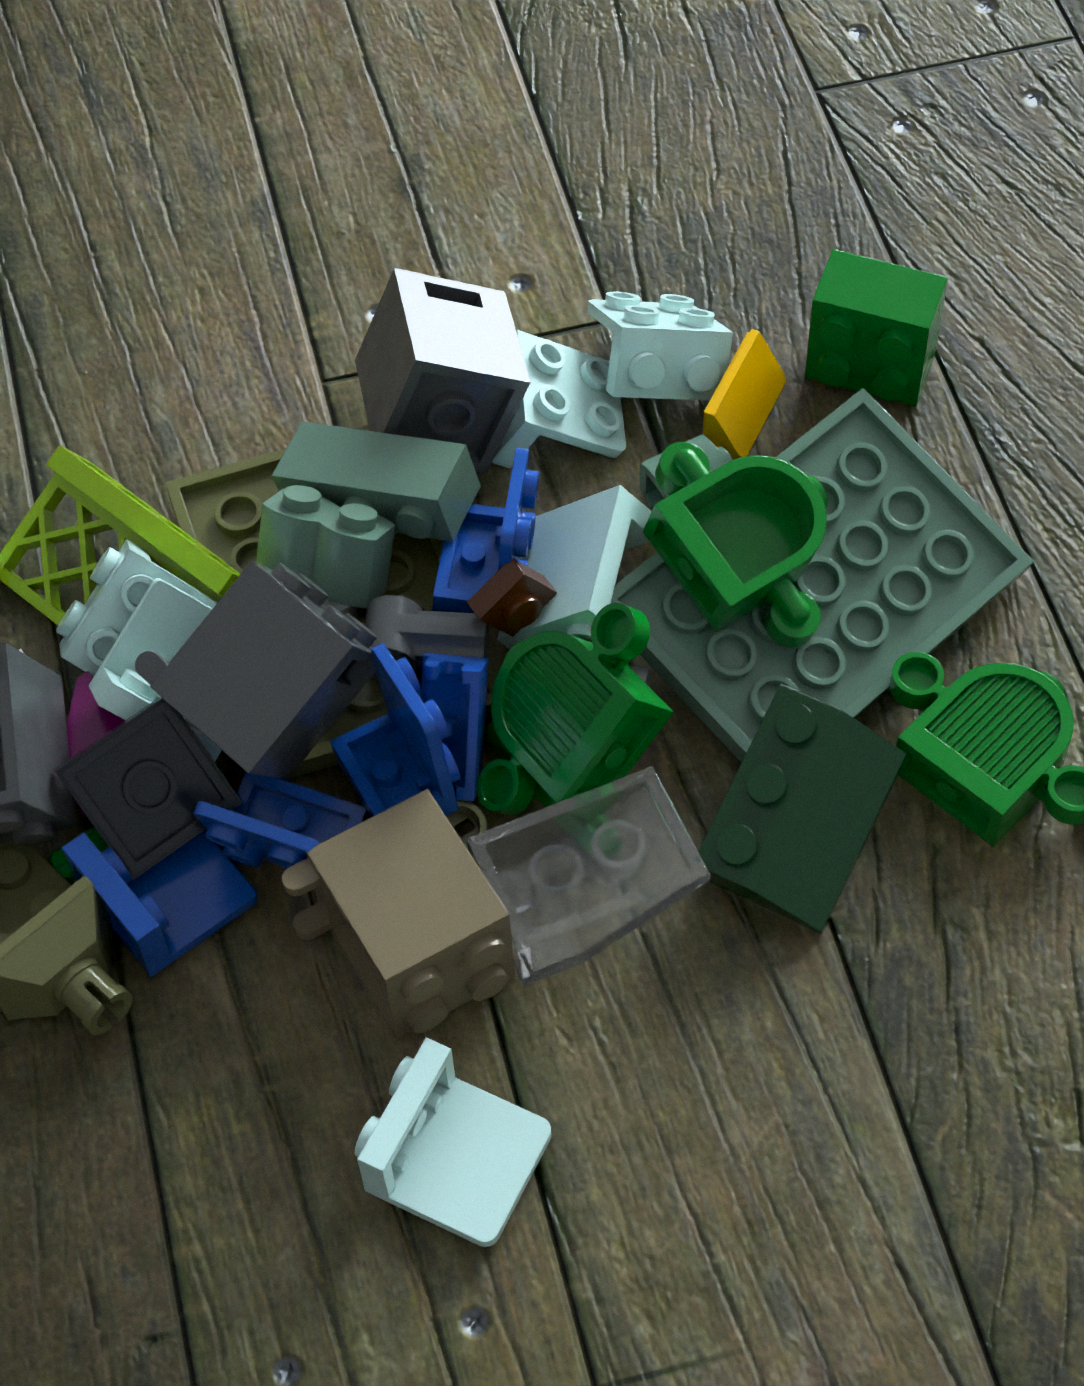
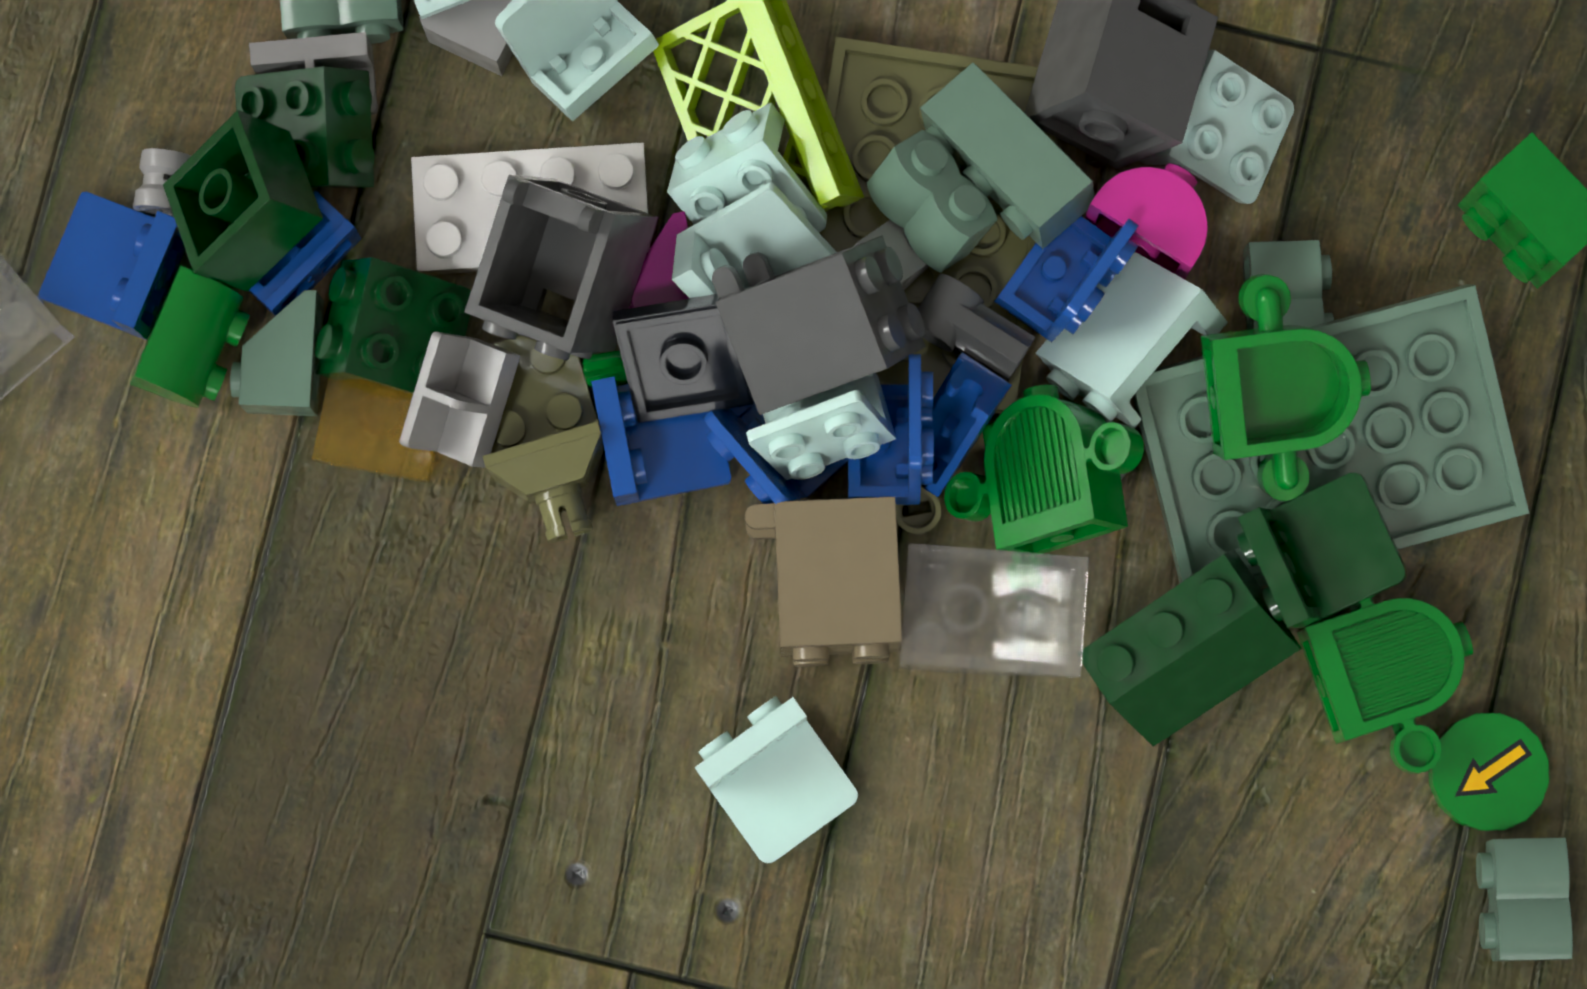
camera: 25 degrees right, 25 degrees up
reddish brown plate [467,558,557,637] -> none
light aqua bracket [587,292,733,400] -> none
yellow slope [703,329,786,460] -> none
none -> light aqua bracket [746,373,896,480]
none -> dark pink brick [1085,163,1207,280]
none -> dark green bracket [1237,473,1407,628]

